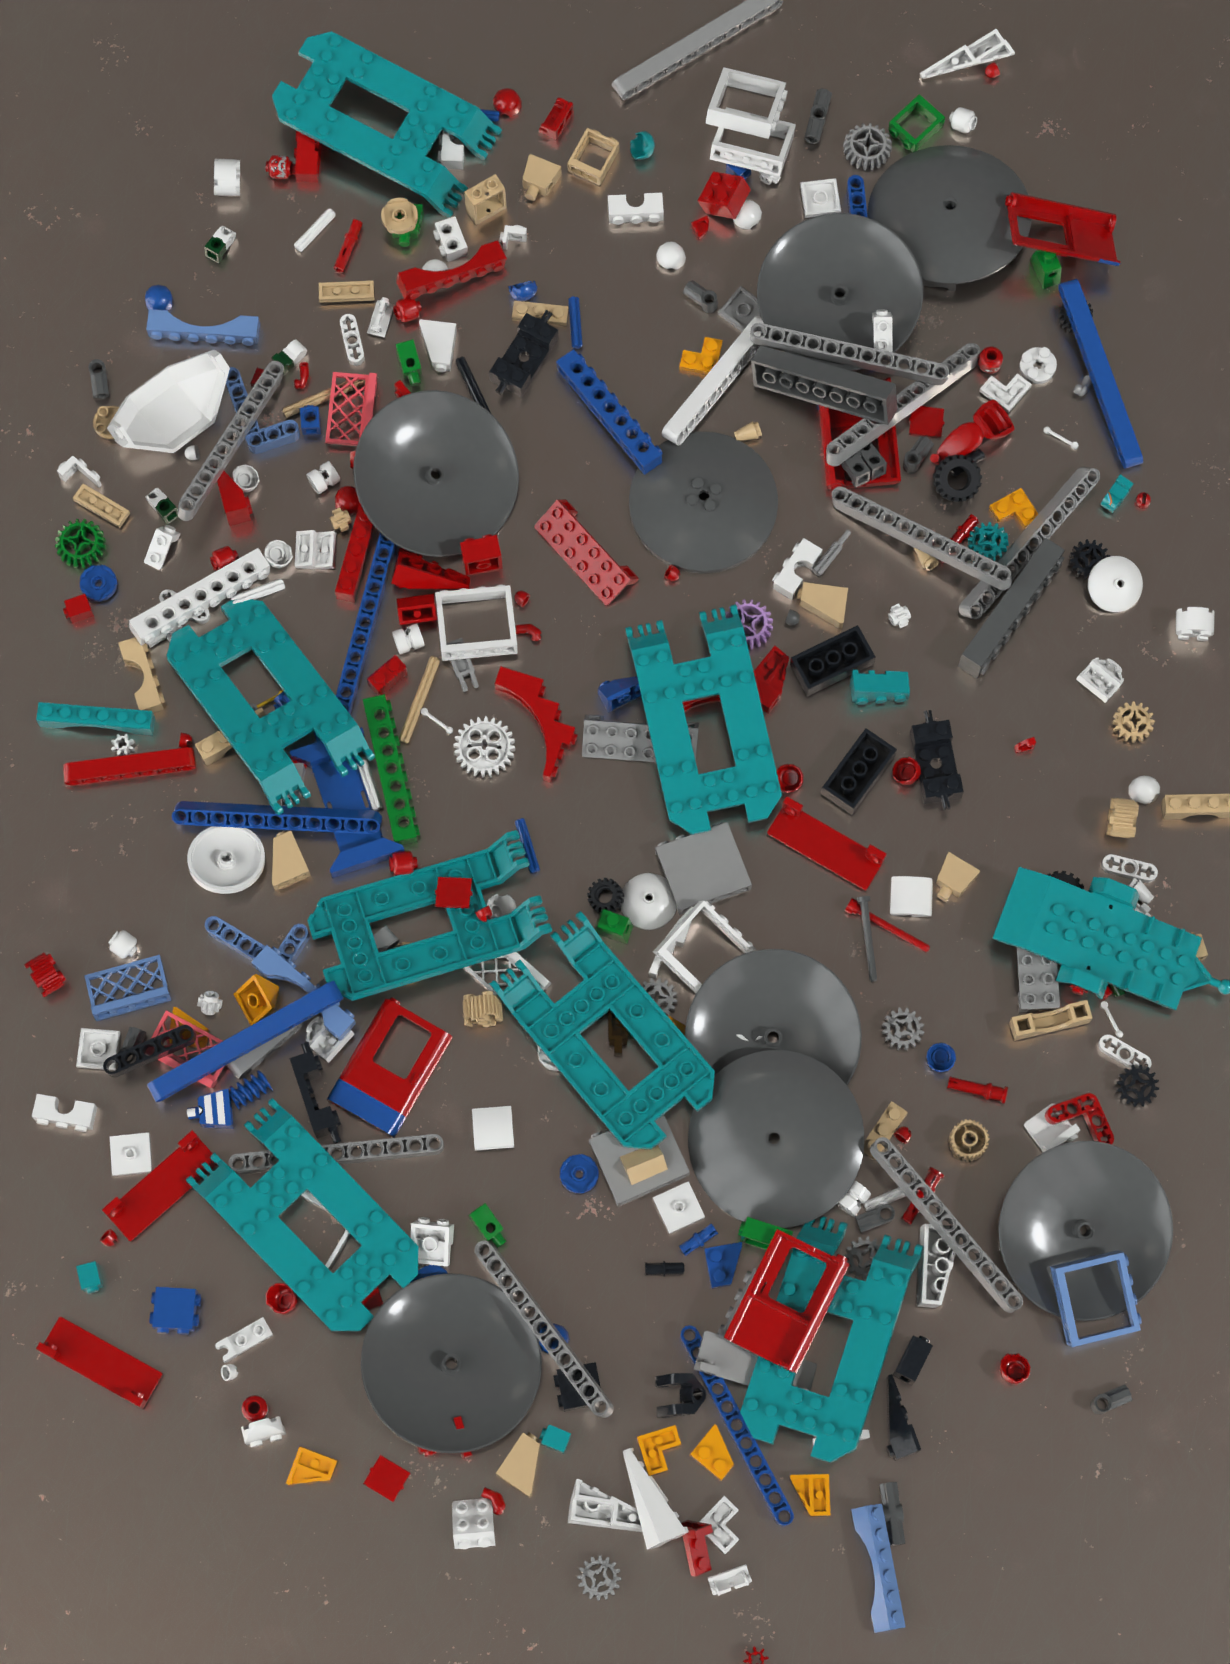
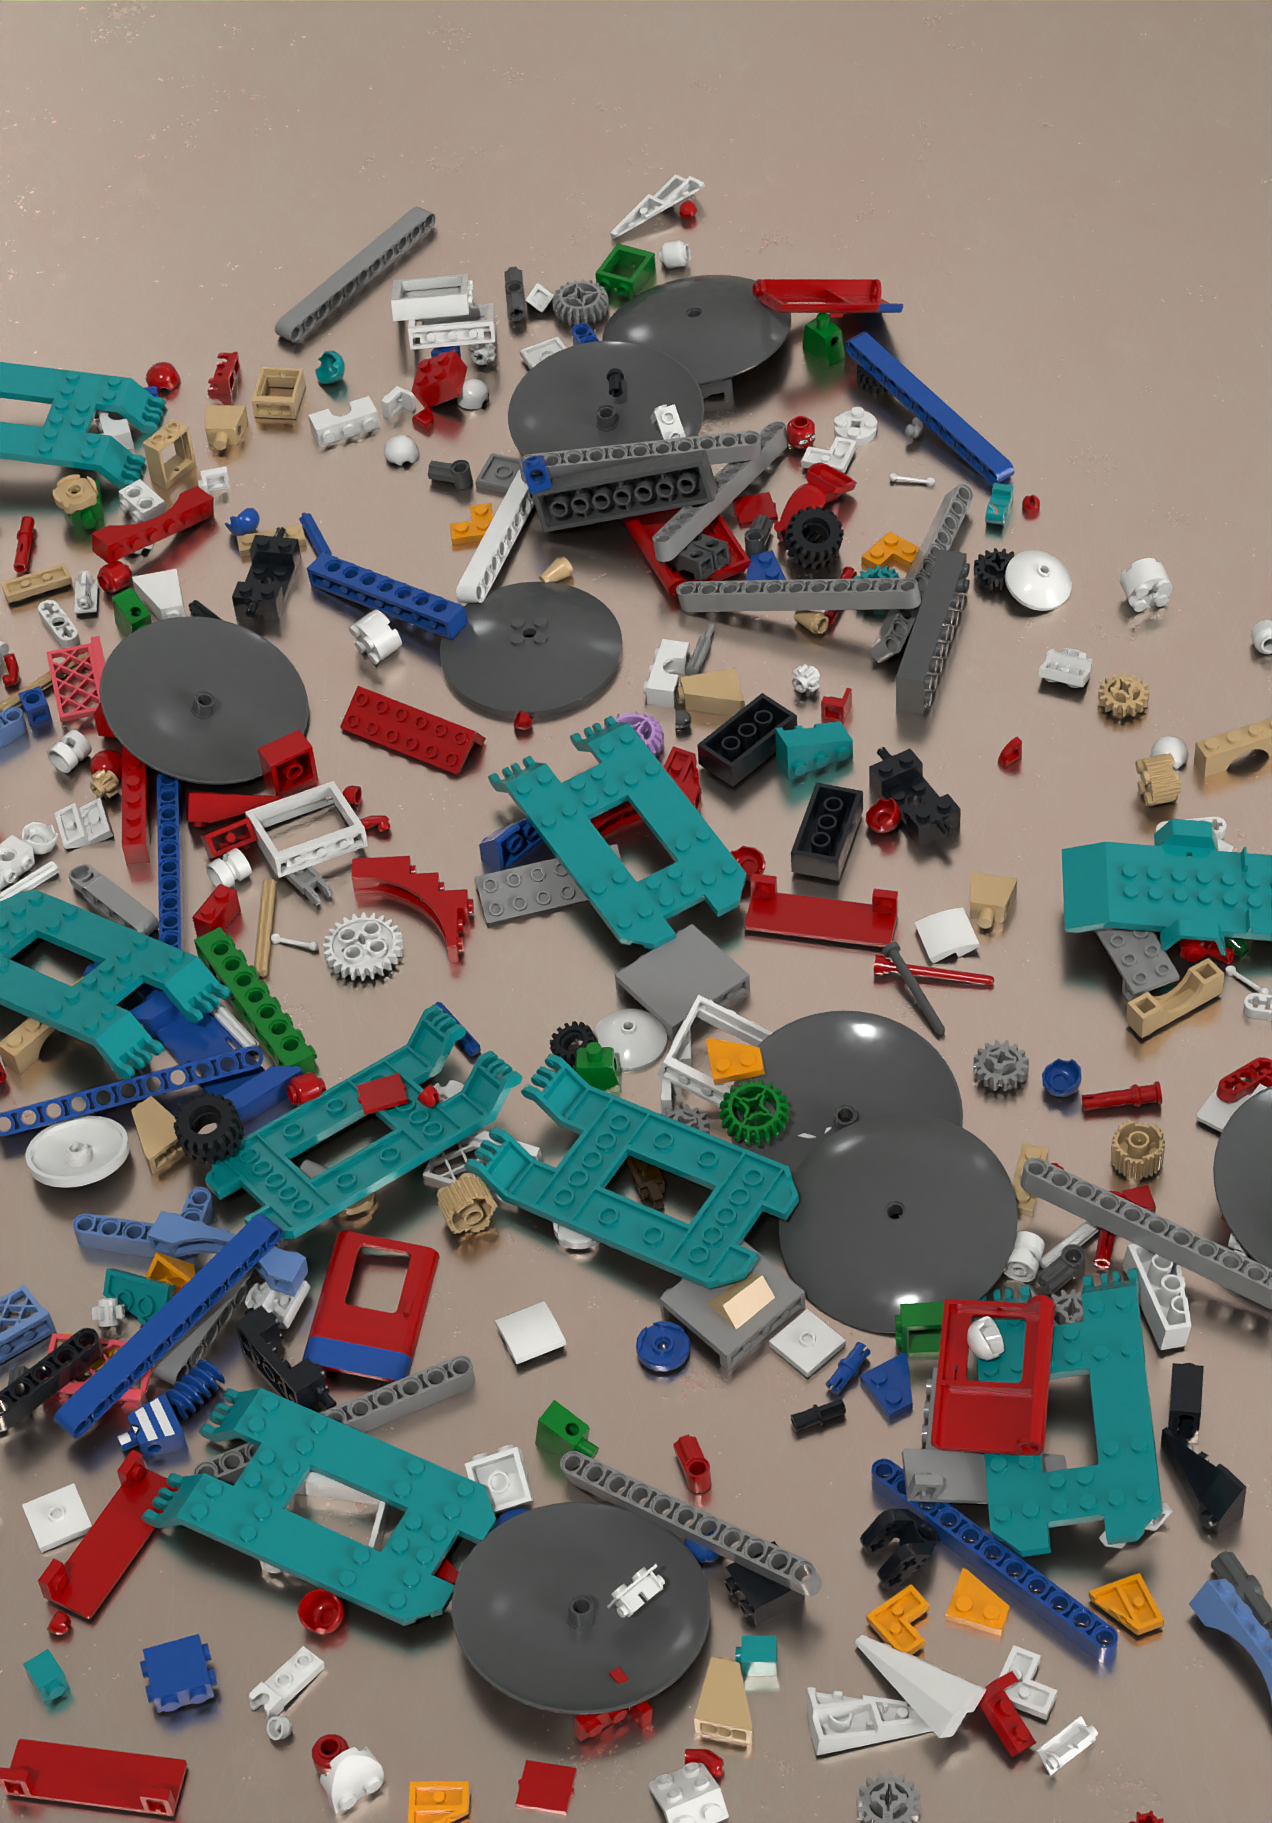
camera: 15 degrees left, 25 degrees down
none -> light grey piece [69,864,159,936]
none -> teal wing [103,1268,175,1325]
none -> black tyre [174,1093,244,1164]
none -> white brick [349,609,402,665]
none -> white bracket [381,386,416,420]
none -> blue brick [522,456,552,494]
none -> white panel [525,281,555,312]
none -> black pin [606,368,624,397]
none -> white hinge [607,1564,665,1618]
none -> red piece [673,1434,712,1493]
none -> light orange wing [706,1038,765,1085]
none -> green gear [719,1078,790,1147]
none -> blue wing [746,550,786,580]
none -> red panel [821,688,852,723]
none -> white hair [967,1316,1004,1361]
none -> red tile [1122,1185,1156,1212]

